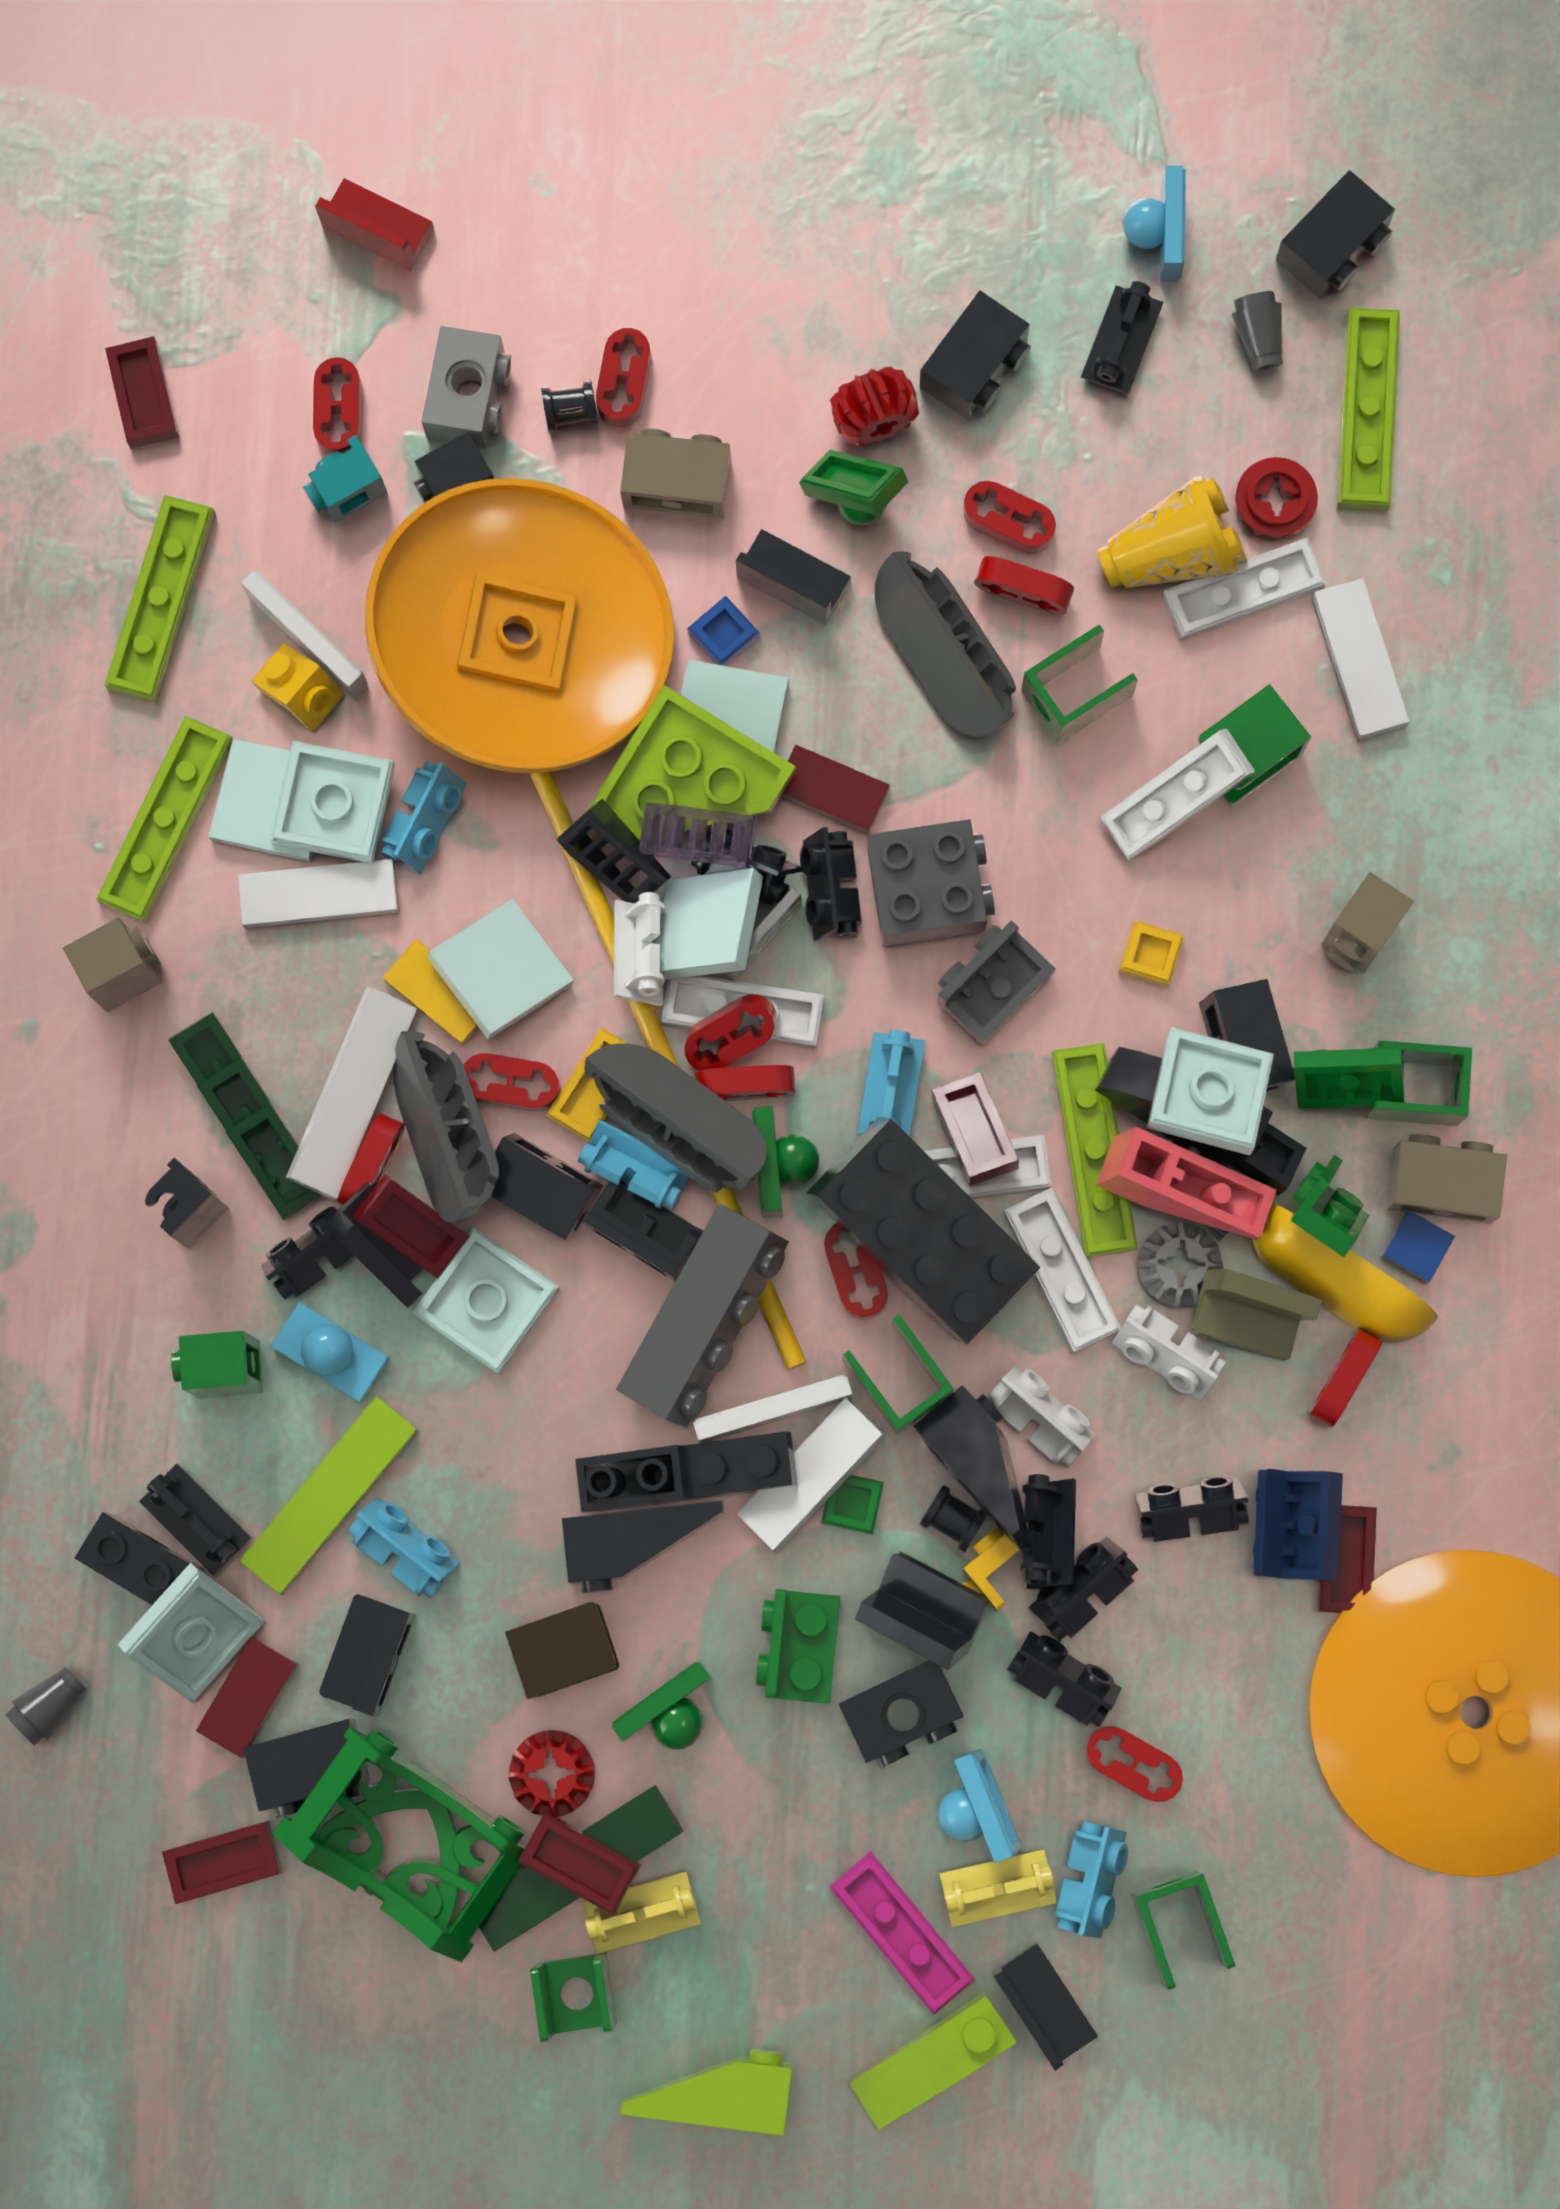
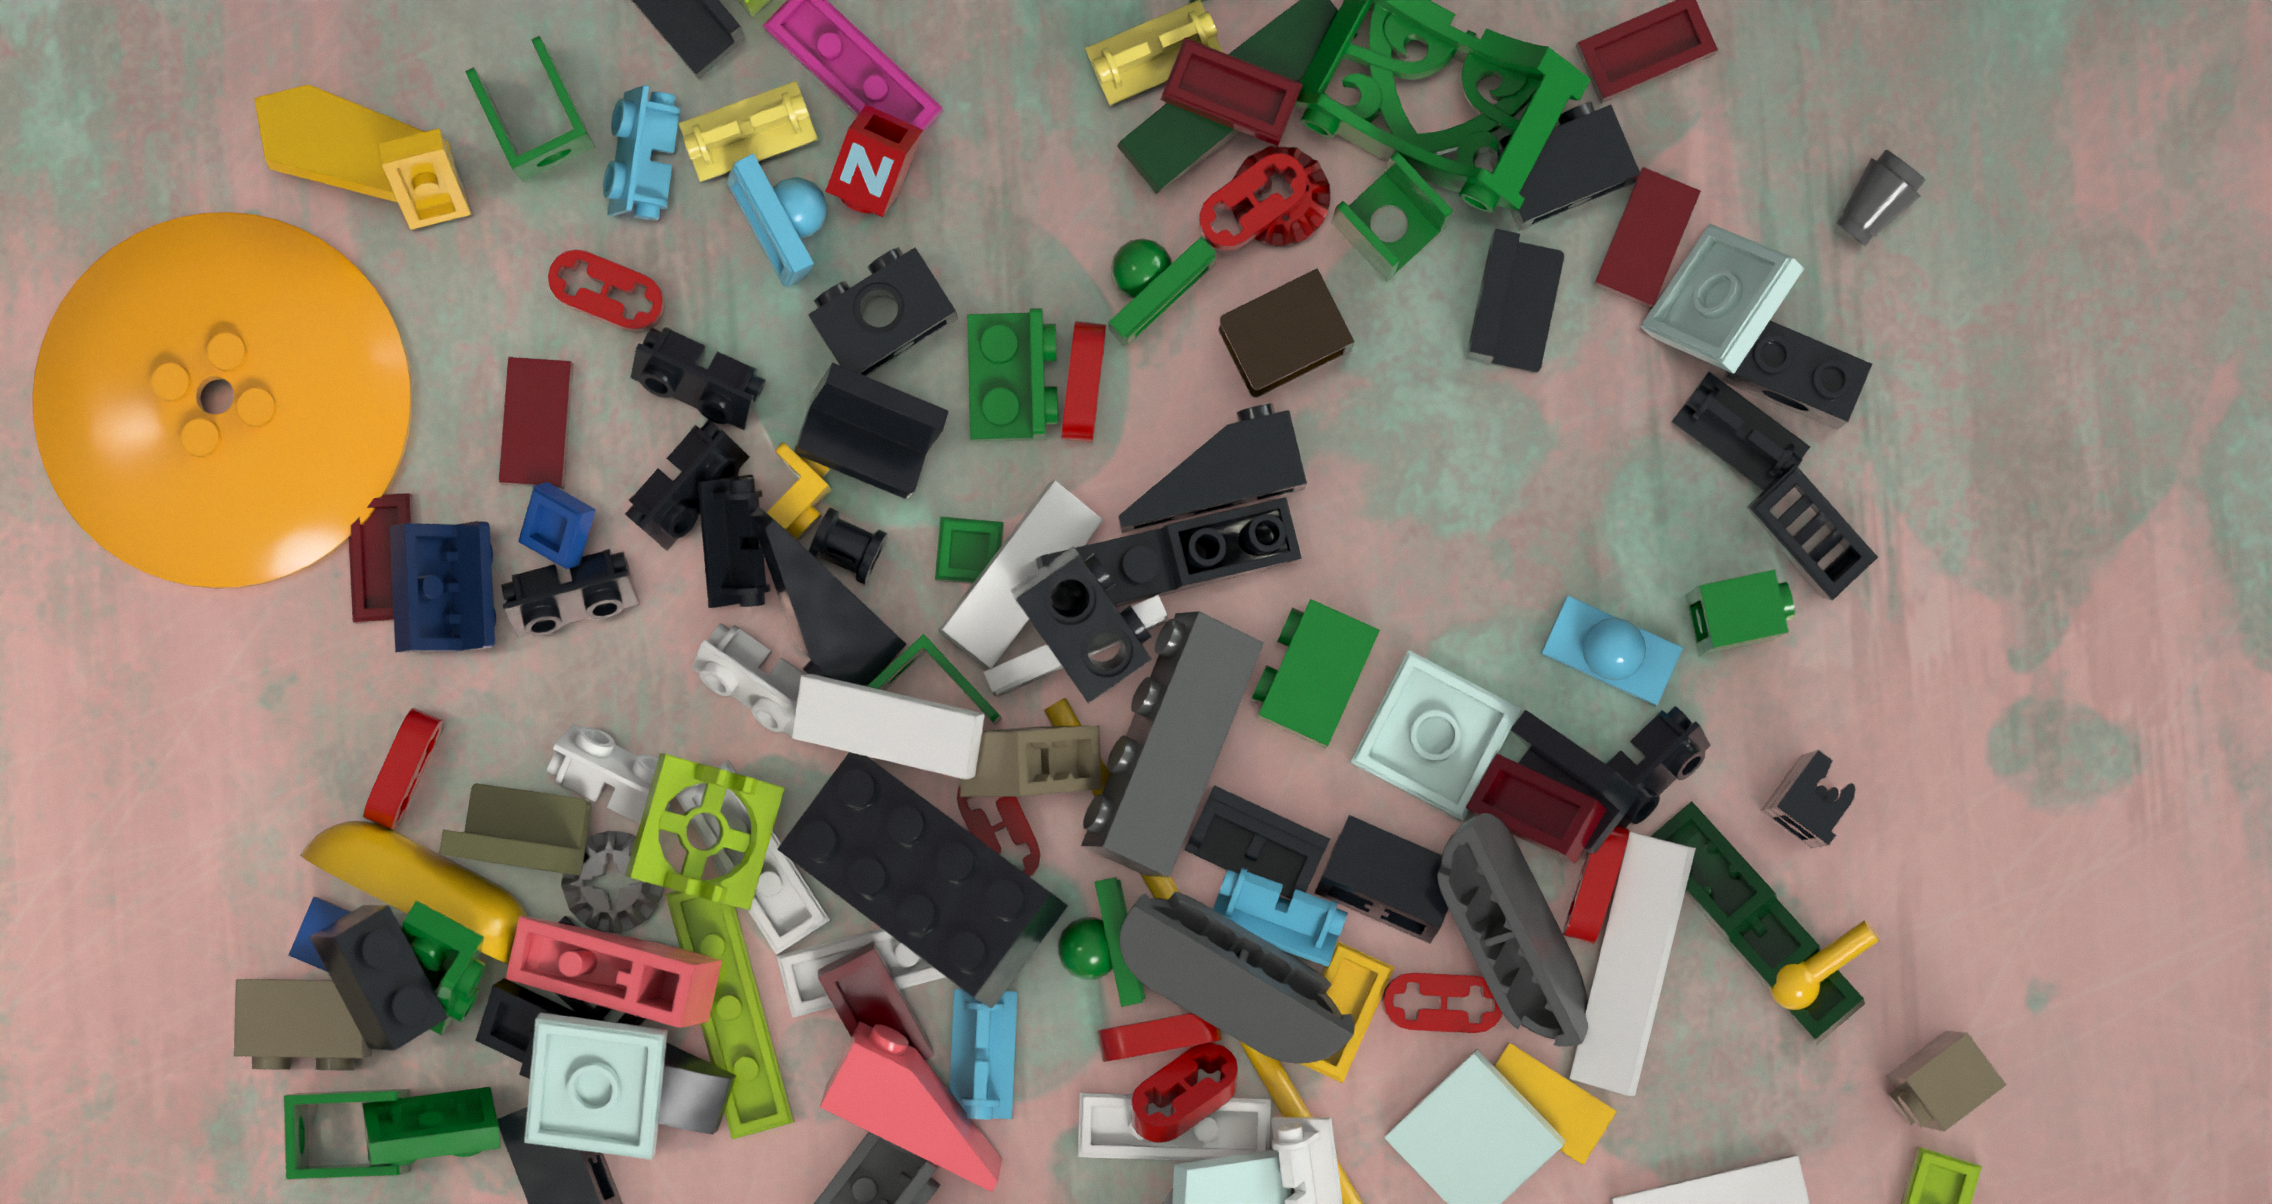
camera: 165 degrees right, 5 degrees up
lime tile [239,1396,419,1595] -> none
medium azure hinge [348,1497,460,1599] -> none
none -> yellow piece [254,84,471,230]
none -> black brick [309,905,448,1050]
none -> dark red tile [499,357,574,489]
none -> blue tile [518,482,596,569]
none -> lime piece [625,753,785,911]
none -> white tile [792,674,985,779]
none -> coral slope [820,1022,1002,1192]
none -> red brick [825,104,923,217]
none -> dark tan brick [960,725,1102,797]
none -> black brick [1011,546,1152,703]
none -> red beam [1061,321,1107,443]
none -> red beam [1199,153,1307,251]
none -> green brick [1251,599,1380,749]
none -> green piece [1331,151,1453,282]
none -> black slope [1747,464,1878,601]
none -> yellow bar [1769,920,1880,1010]

